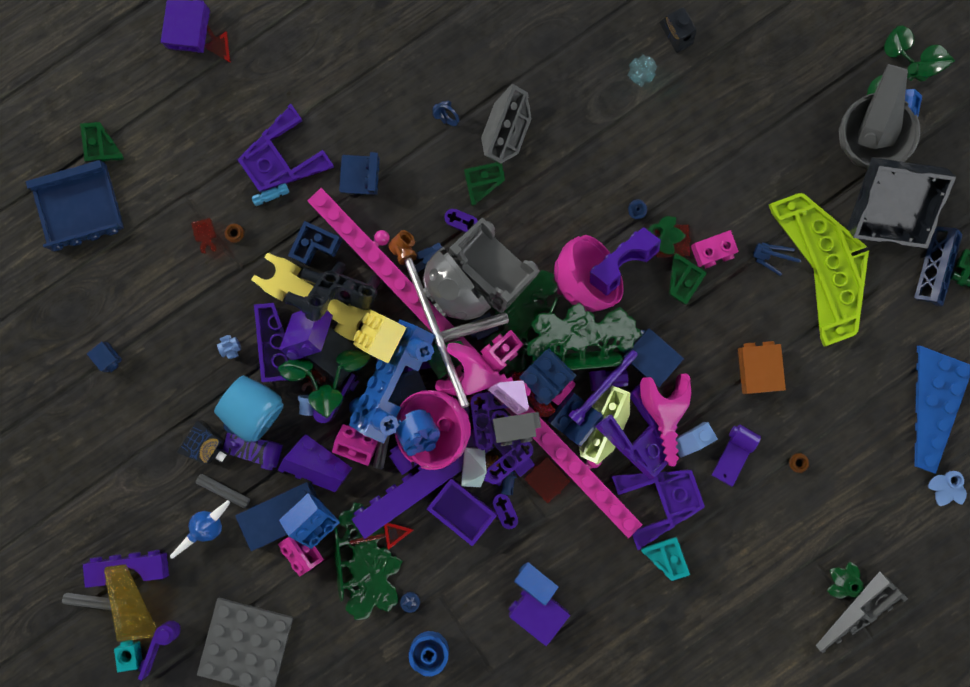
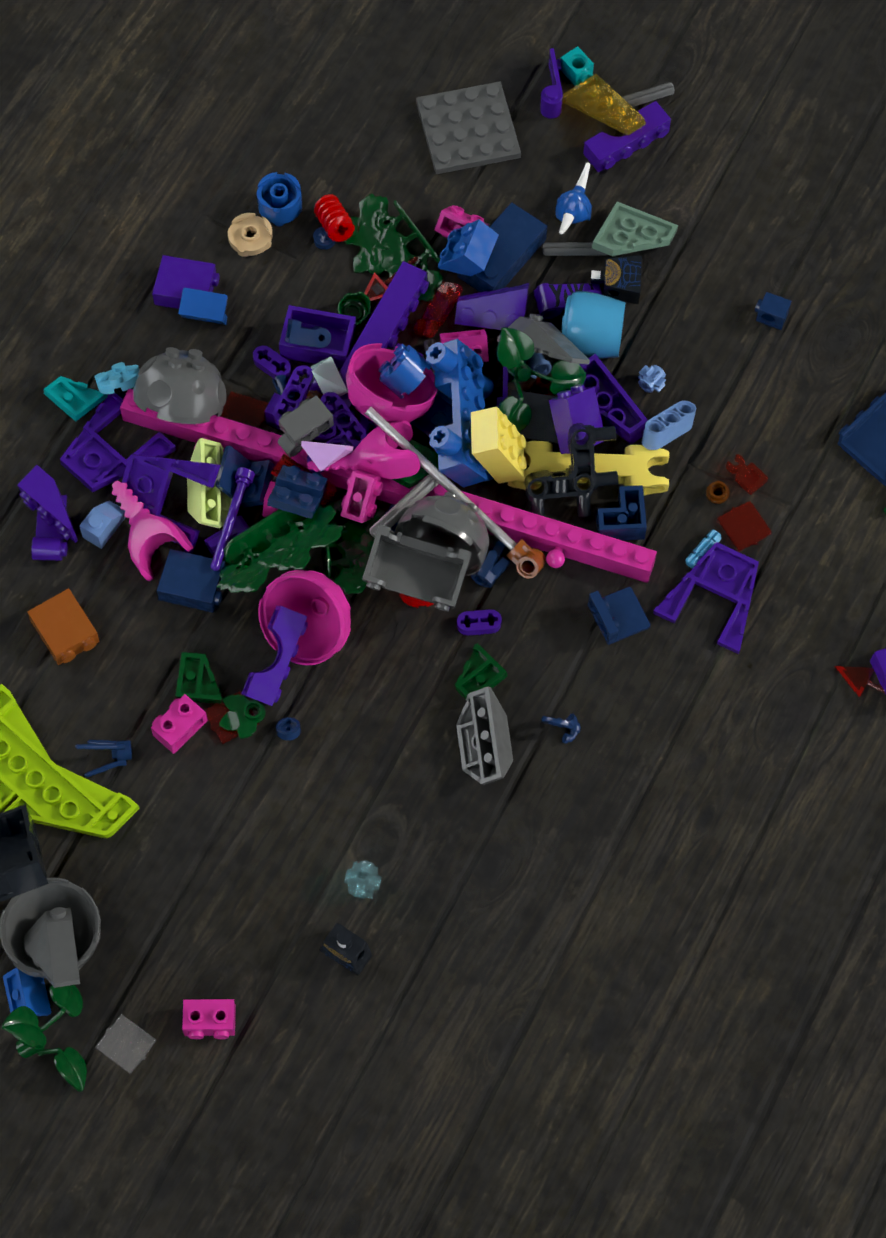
camera: 155 degrees right, 20 degrees down
none -> dark purple slope [17,465,78,543]
none -> medium azure plate [95,362,140,394]
none -> clear piece [96,1014,156,1074]
none -> dark grey rock [133,347,226,424]
none -> dark pink brick [182,999,236,1039]
none -> tan plate [228,213,273,257]
none -> dark blue leg [285,318,331,348]
none -> red piece [314,194,355,242]
none -> dark green hair [337,291,372,326]
none -> clear red hinge [414,281,463,338]
none -> dark grey wedge [497,313,590,365]
none -> sand green plate [592,202,678,256]
none -> medium blue beam [642,401,696,450]
none -> clear red piece [717,501,772,552]

